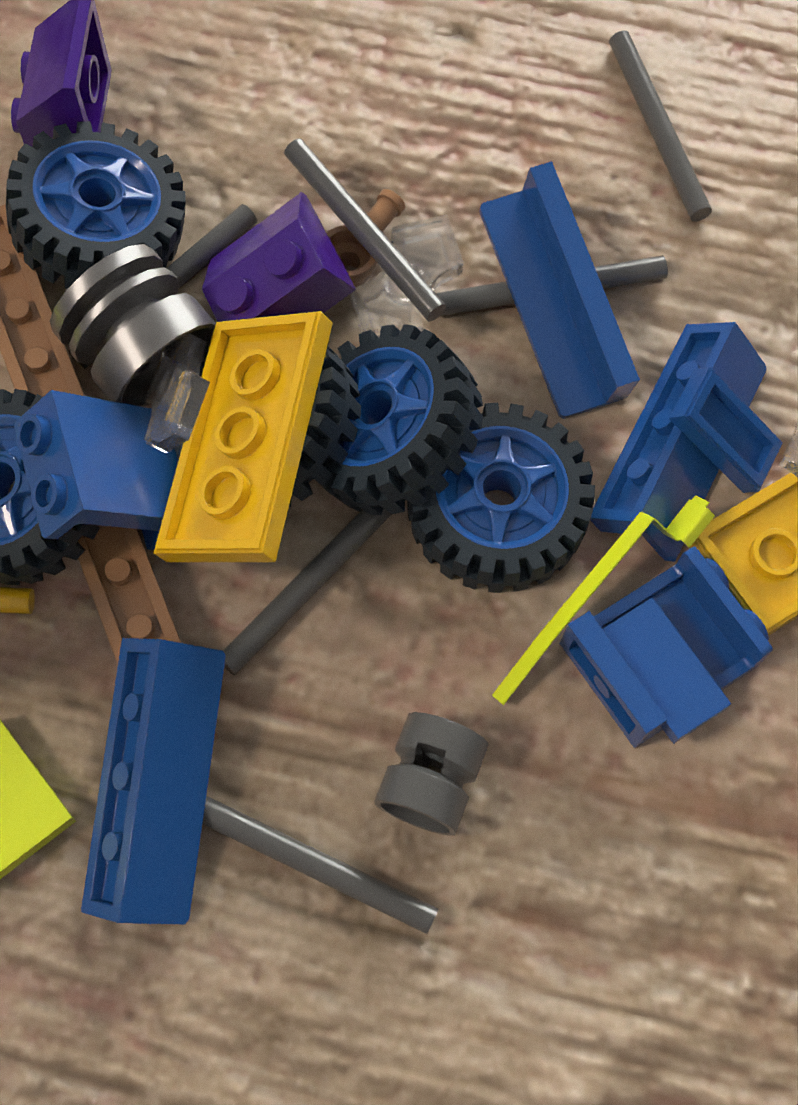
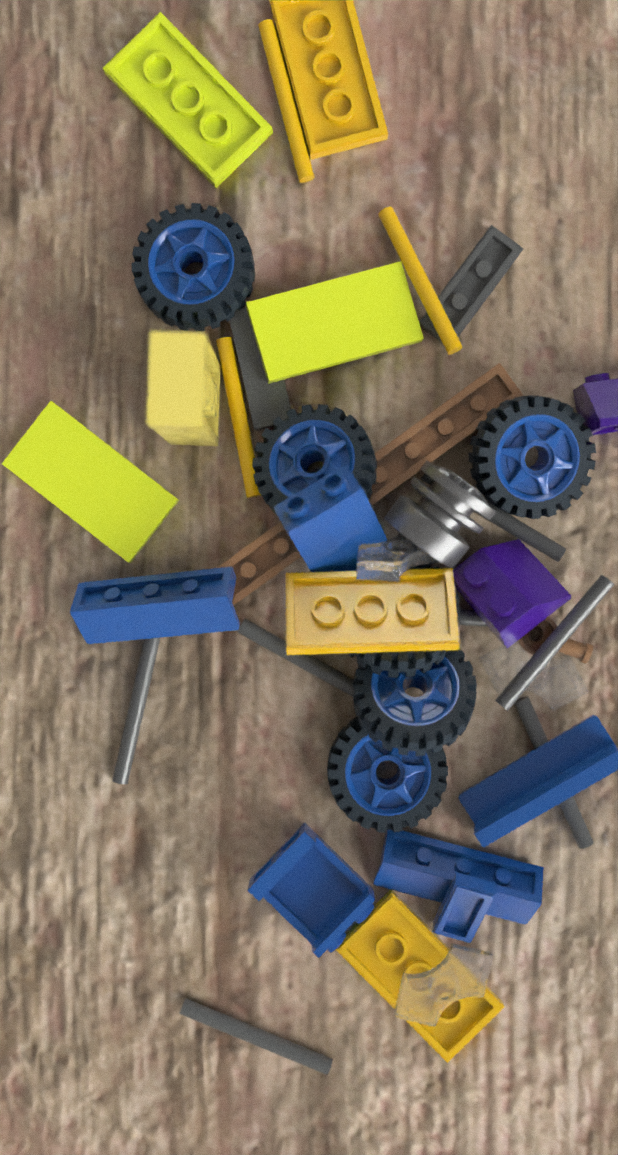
camera: 80 degrees right, 20 degrees up
dark grey wheel [374,712,489,836] -> none
neon yellow piece [492,495,715,705] -> none
blue tile [603,597,731,744] -> none

